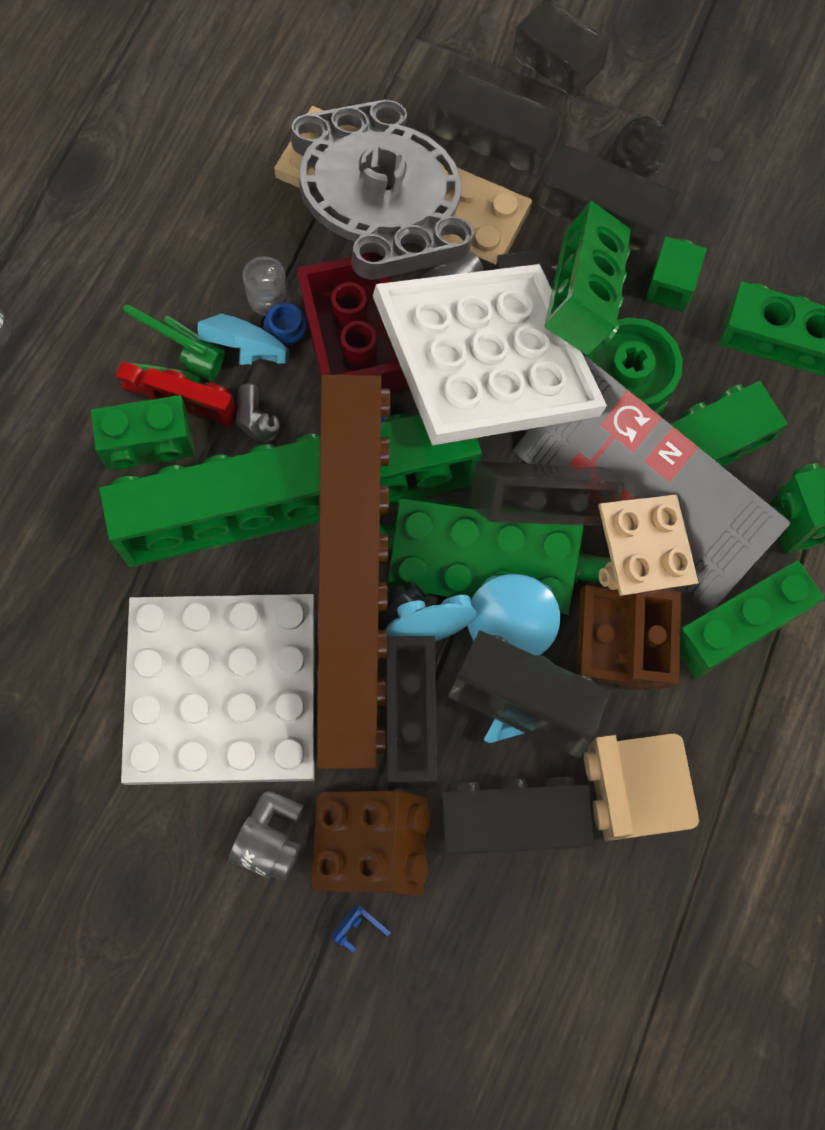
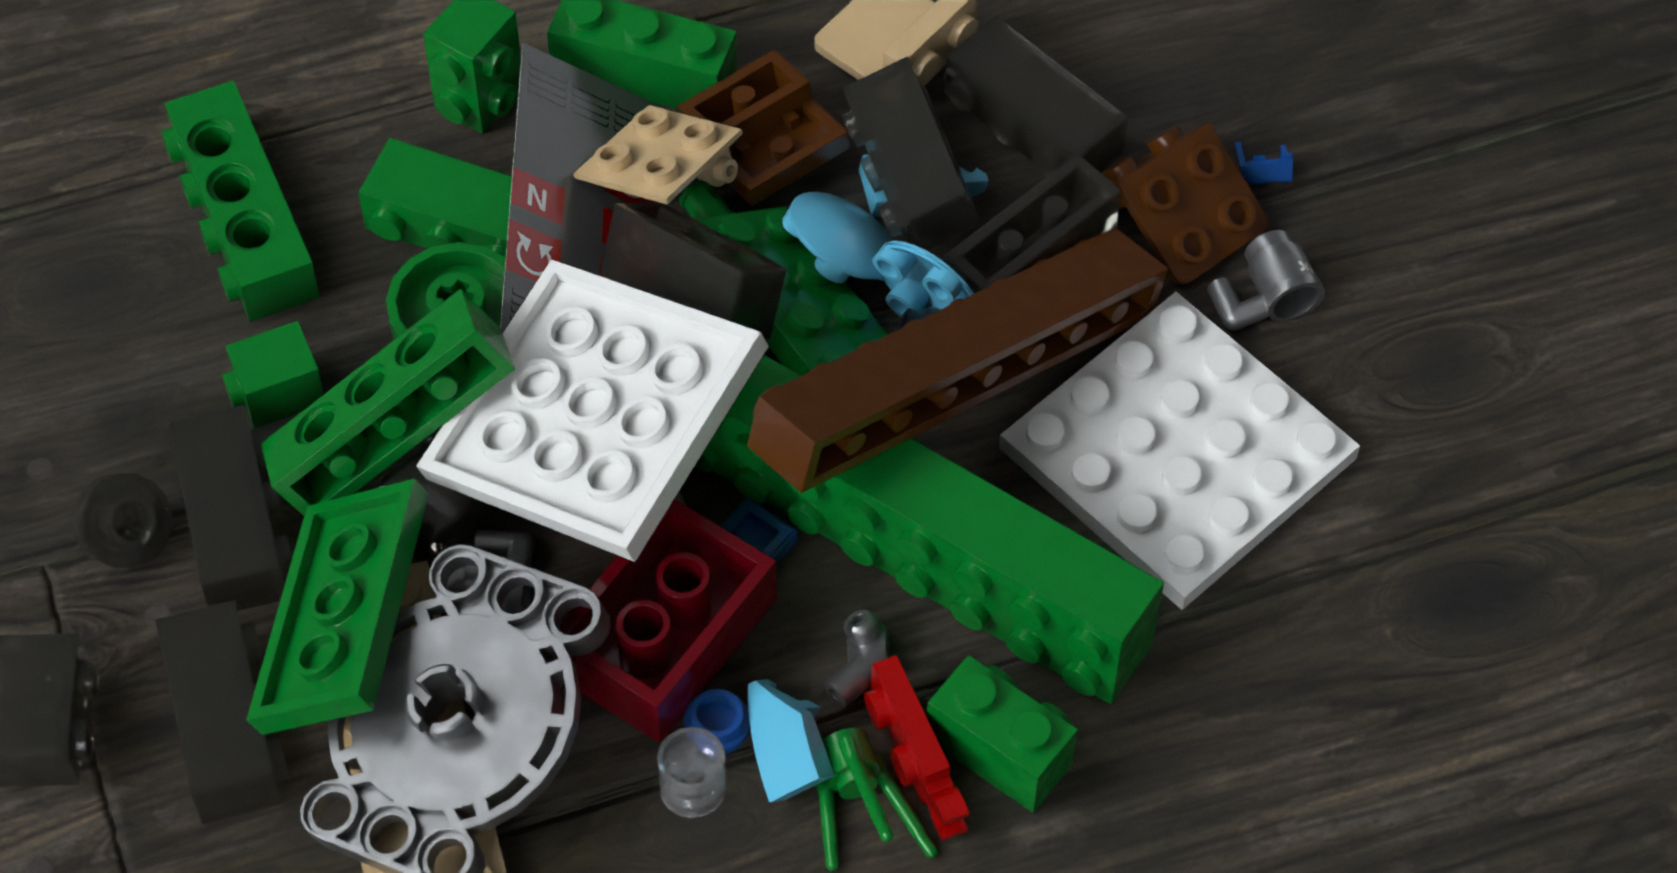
camera: 130 degrees left, 15 degrees down
none -> green plate [246,478,429,735]

